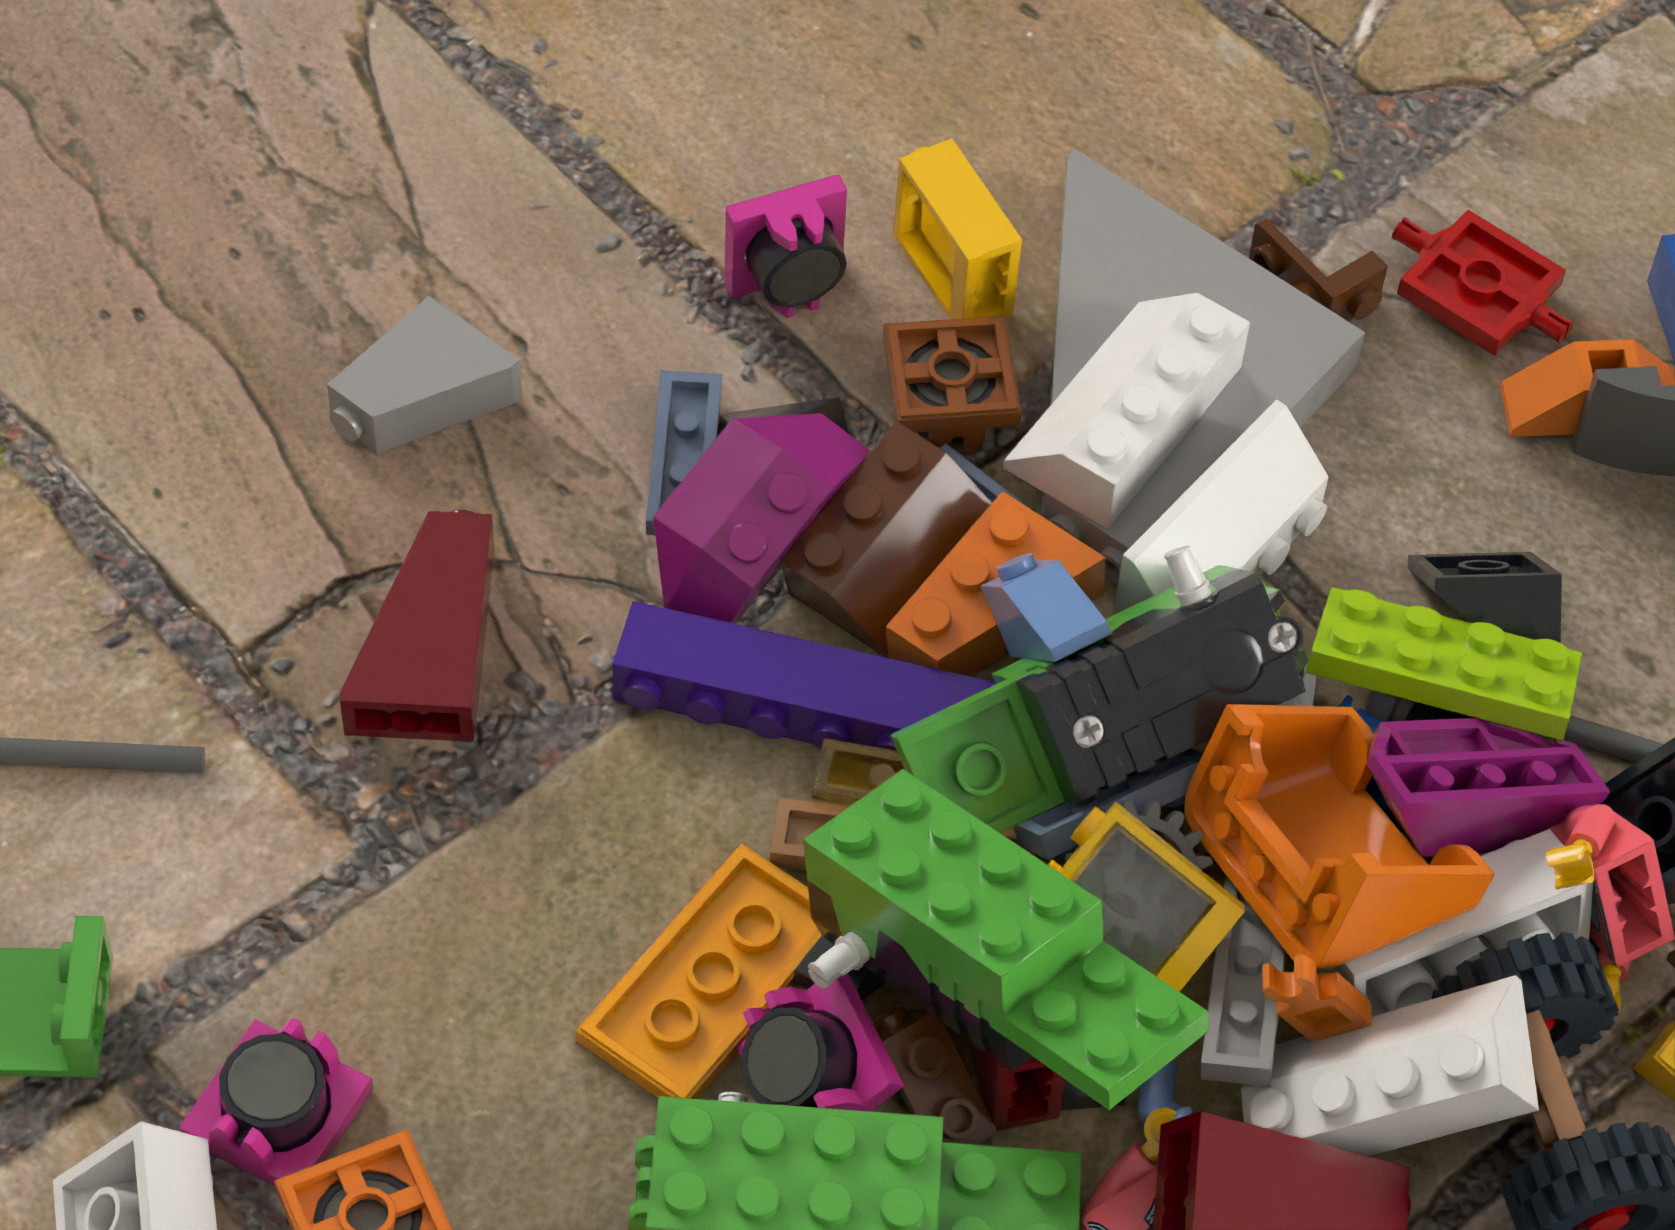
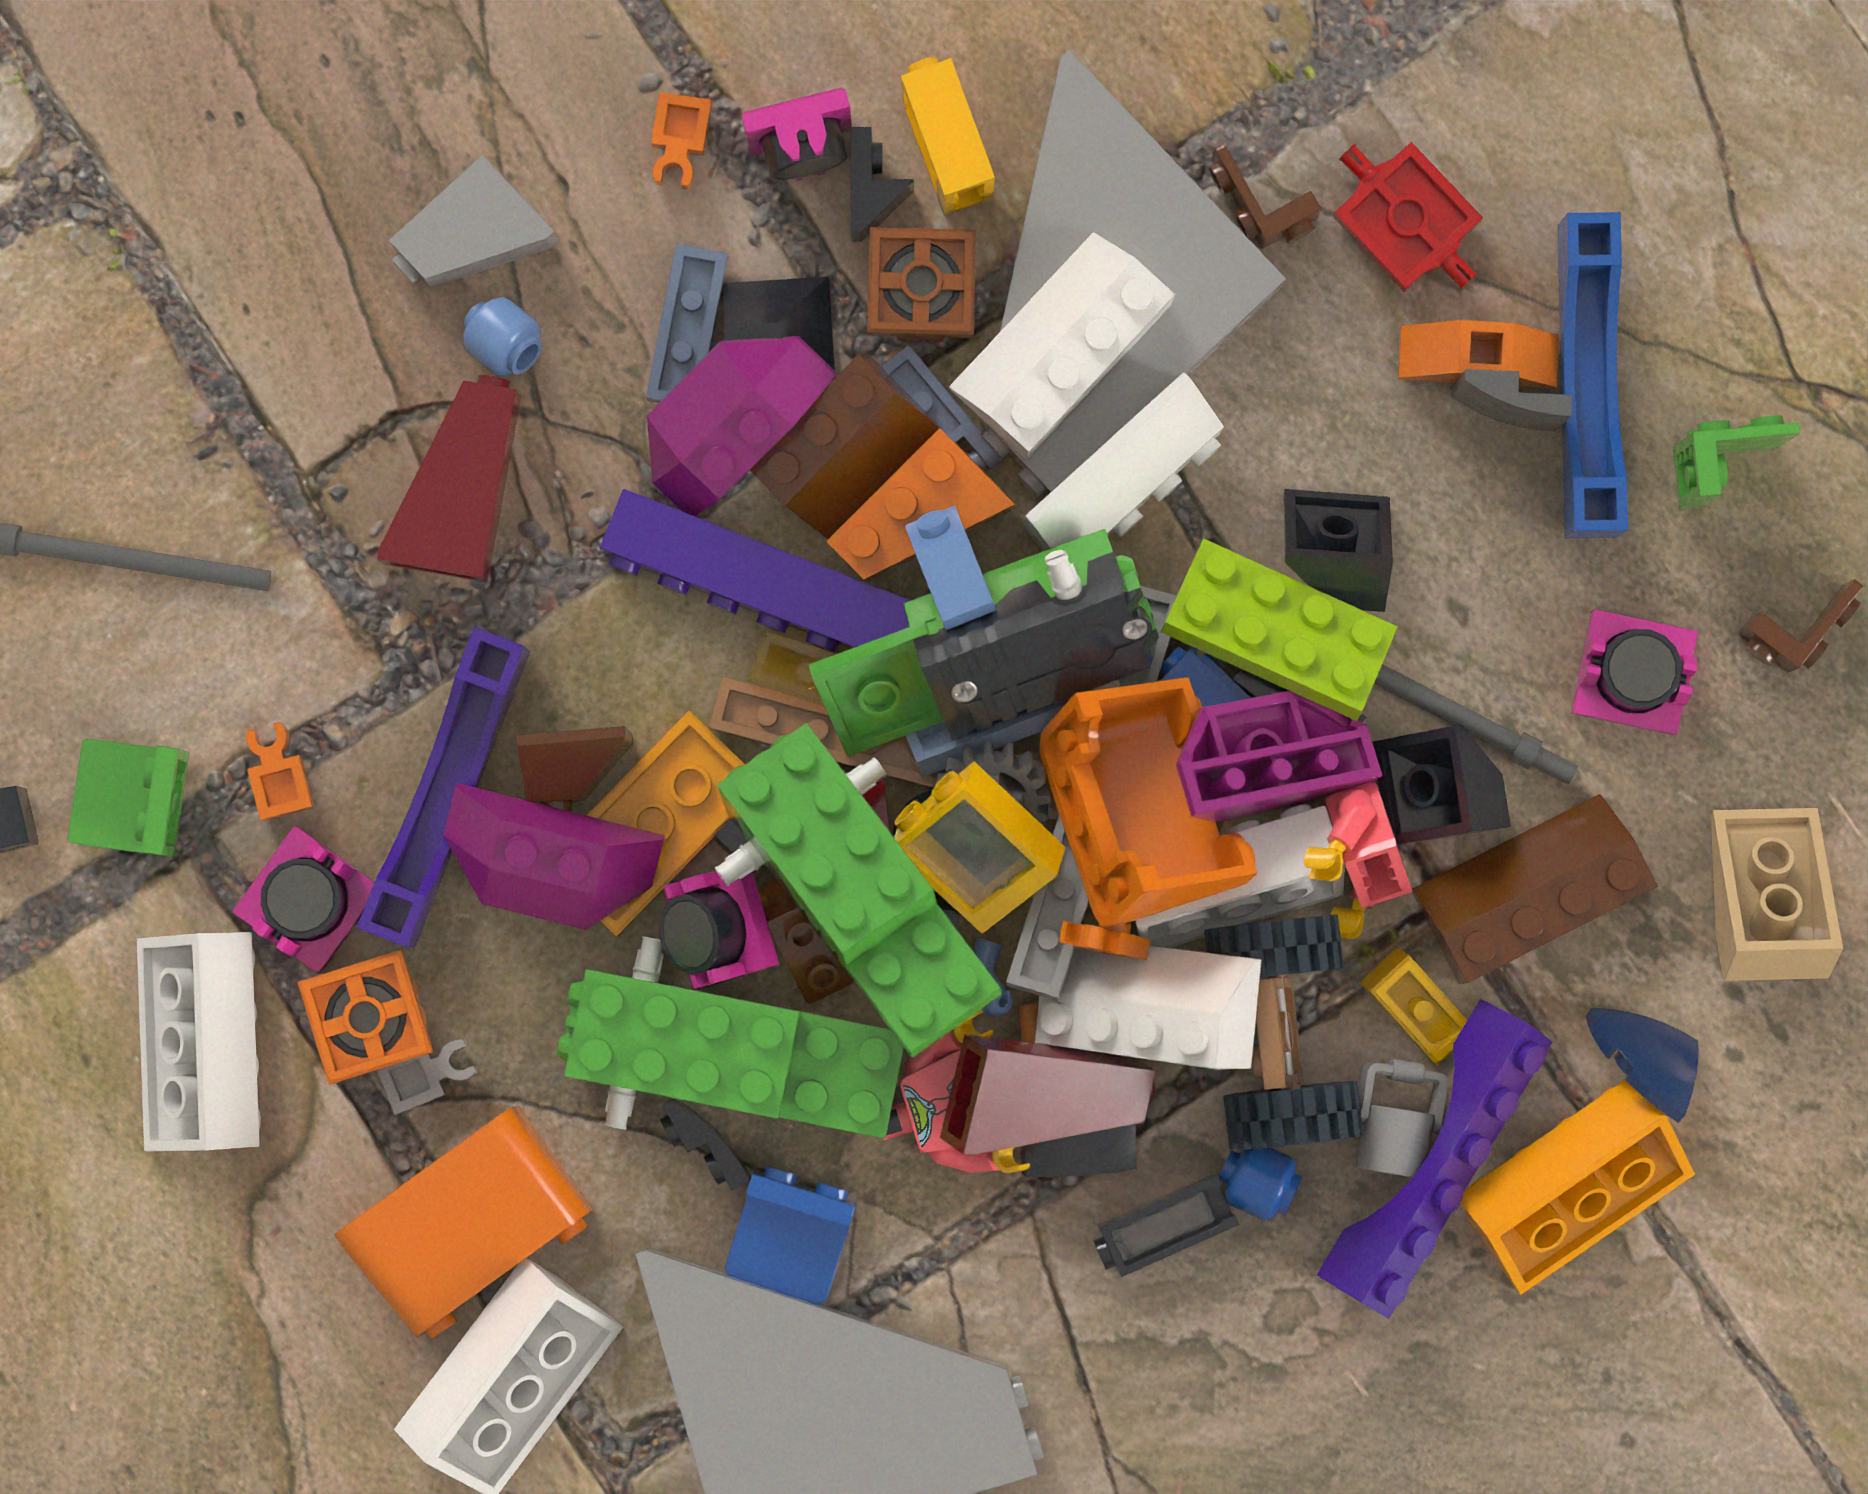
camera: 10 degrees right, 30 degrees up
none -> orange plate [246,722,315,821]
none -> dark purple arch [357,627,531,948]
none -> magenta wedge [444,783,665,930]
none -> medium blue head [463,297,542,377]
none -> reddish brown slope [516,726,633,812]
none -> orange plate [651,92,712,190]
none -> black slope [850,127,914,242]

